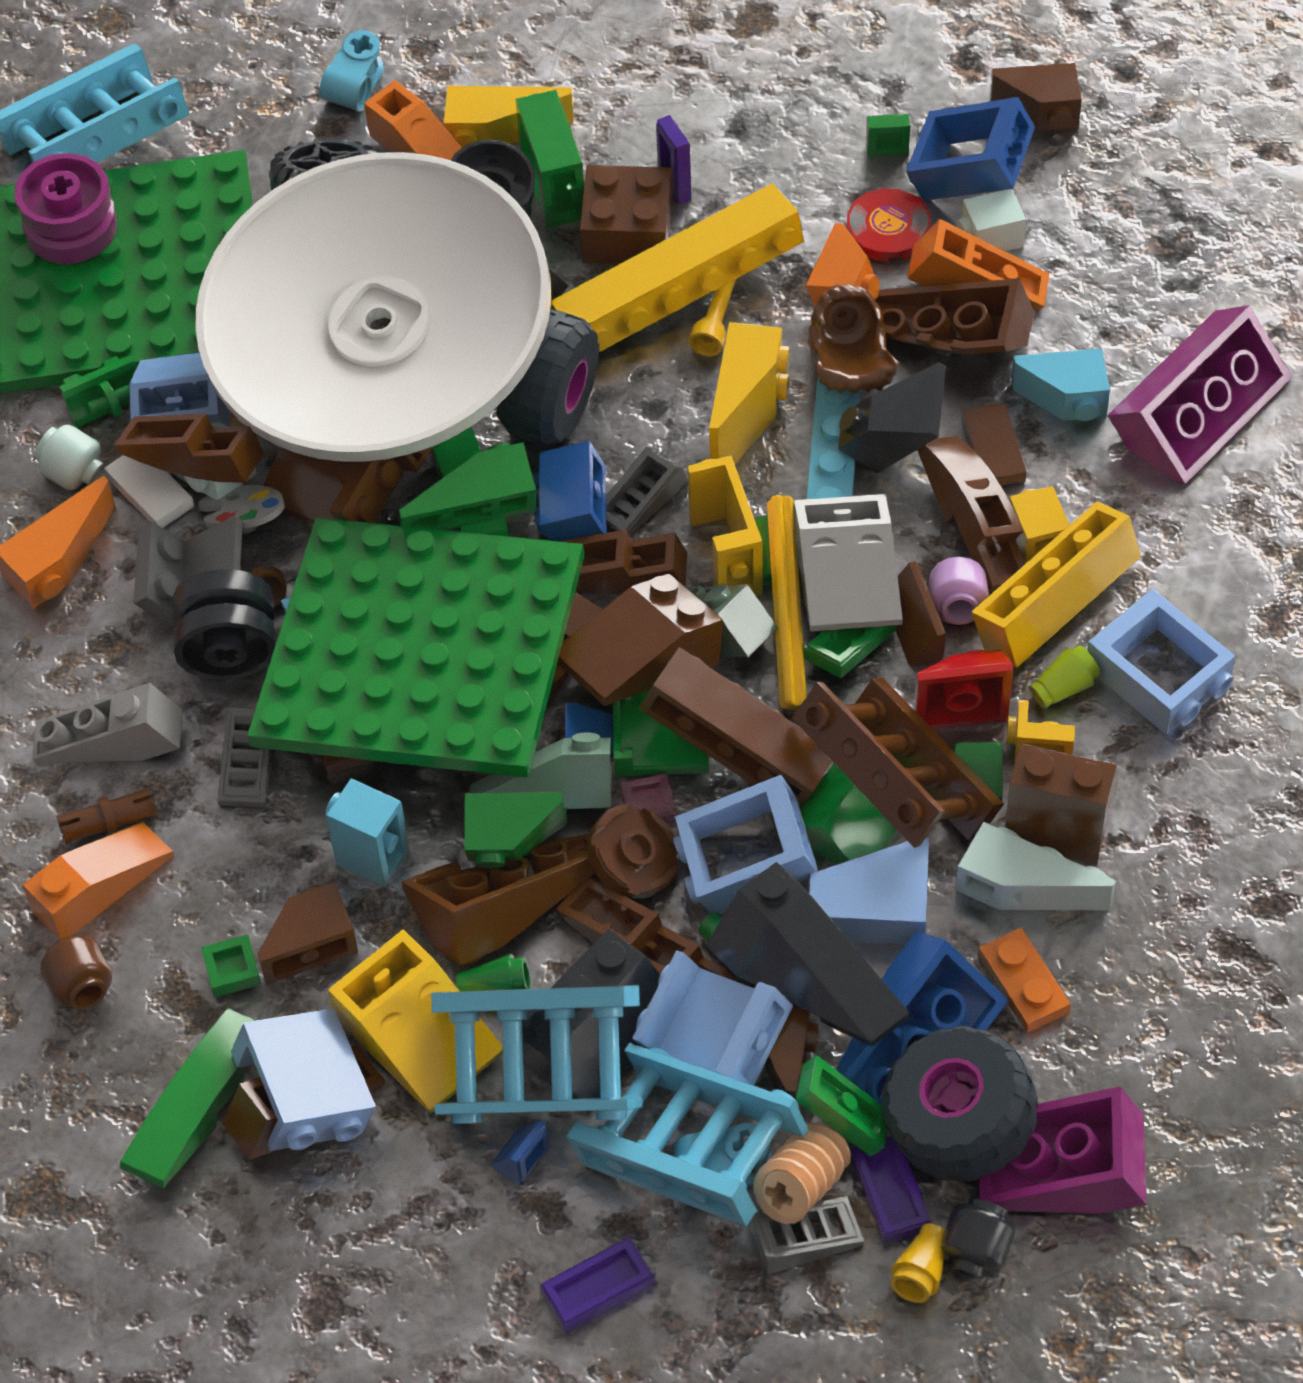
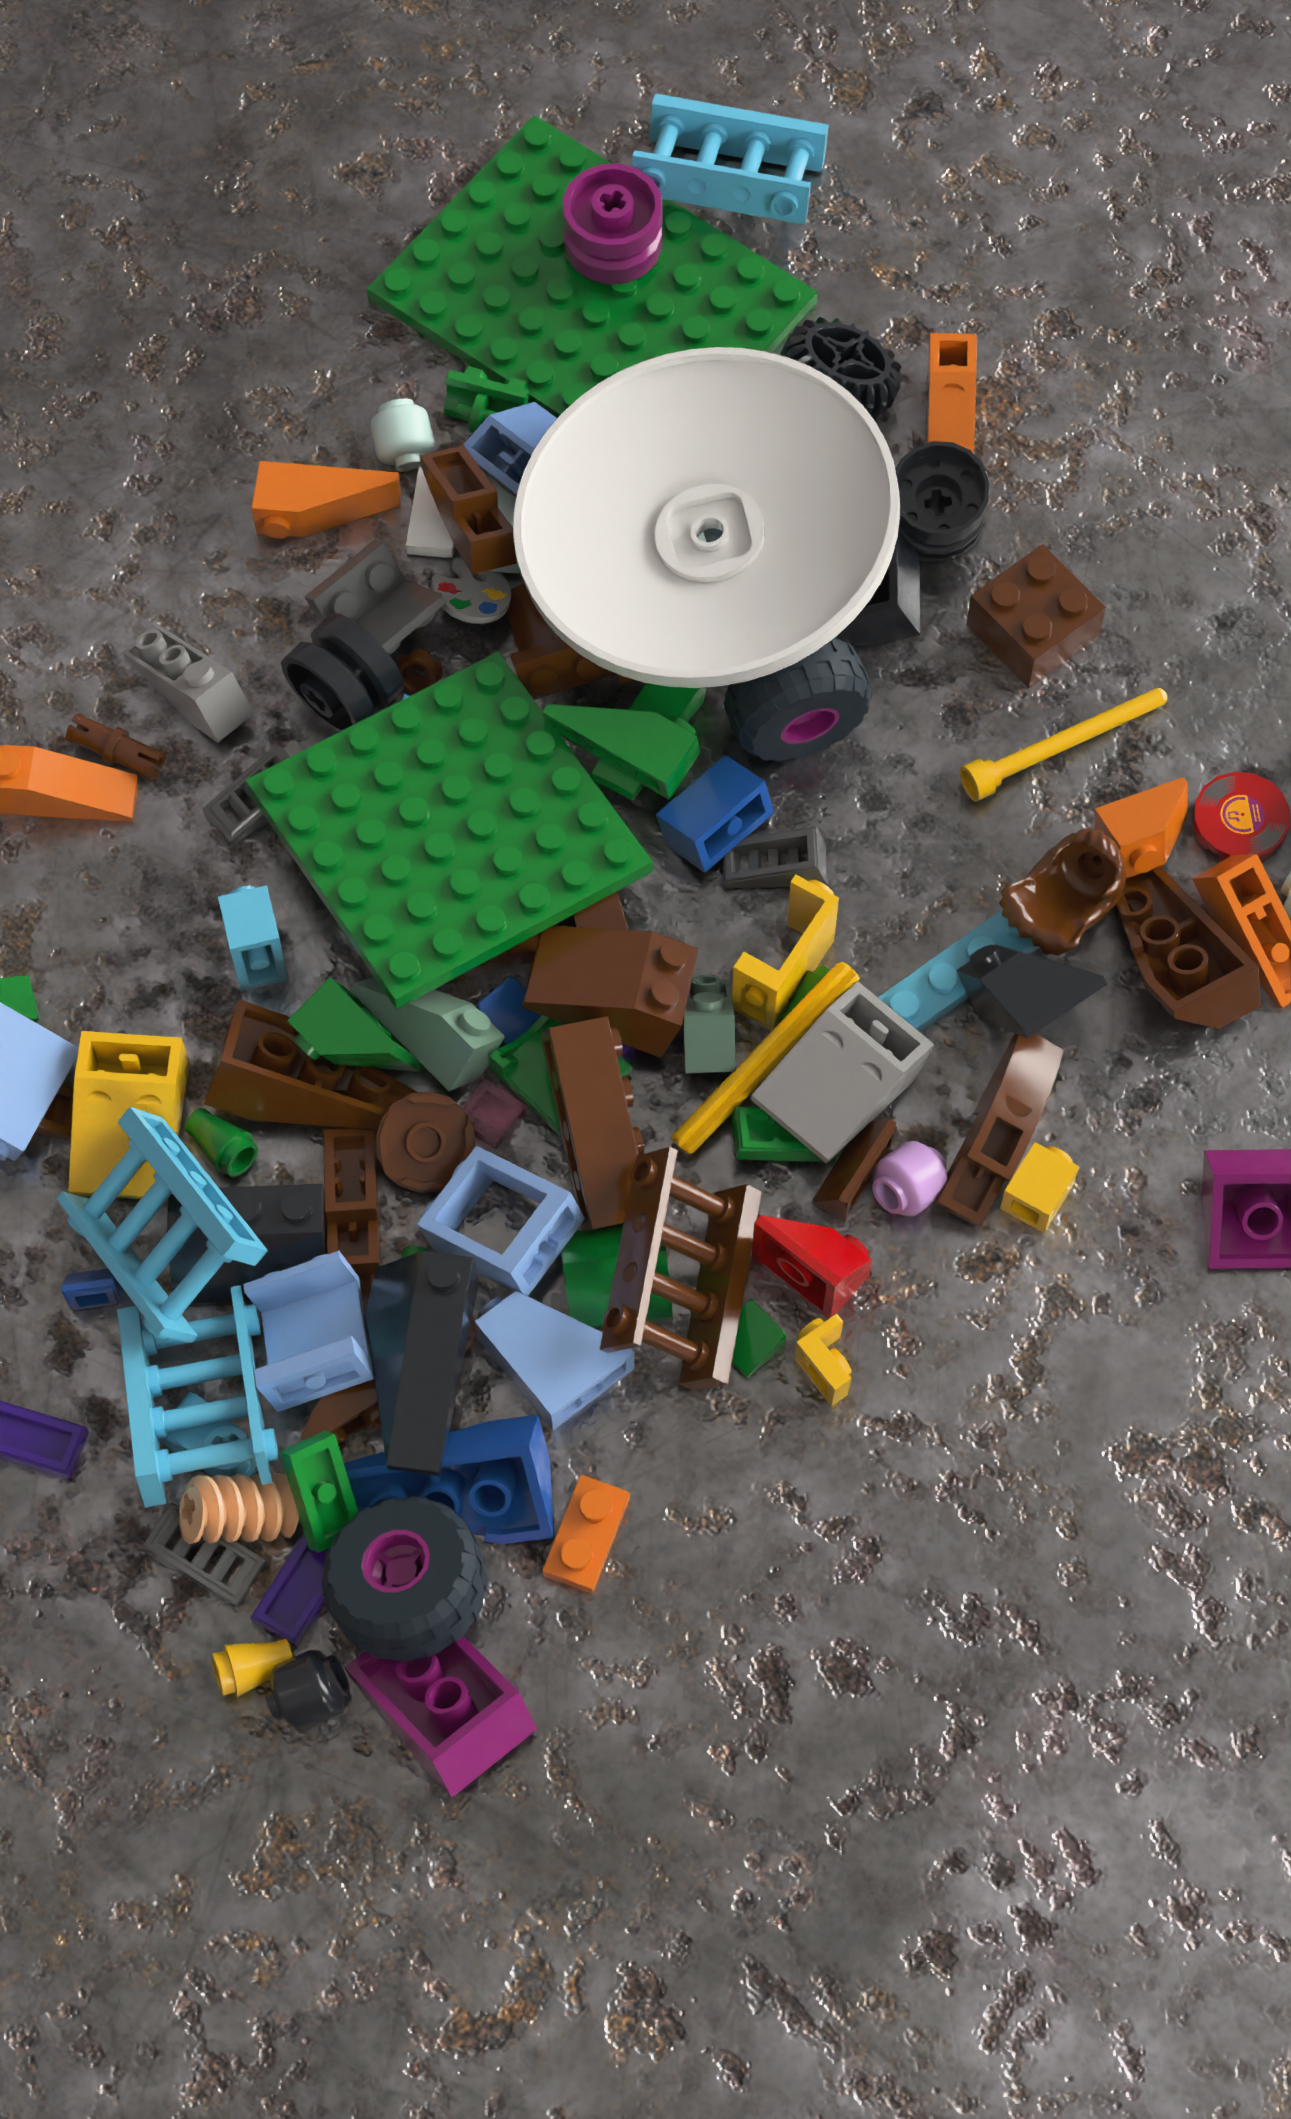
camera: 45 degrees right, 10 degrees up
green plate [201,934,262,998] -> none
reddish brown slope [258,882,358,985] -> none
medium azure piece [319,30,384,111] -> none
yellow slope [444,85,574,148] -> none
green window [515,90,584,229] -> none
yellow brick [551,183,805,352] -> none
reddish brown slope [558,530,687,595] -> none
dark purple tile [656,115,692,205] -> none
yellow slope [709,322,790,464] -> none
light aqua slope [956,822,1116,910] -> none
reddish brown tile [962,403,1027,486] -> none
yellow brick [972,501,1142,668] -> none
reddish brown slope [1005,743,1118,865] -> none
medium azure slope [1011,349,1110,421] -> none
lime cone [1029,645,1101,709] -> none
light blue window [1087,589,1235,735] -> none

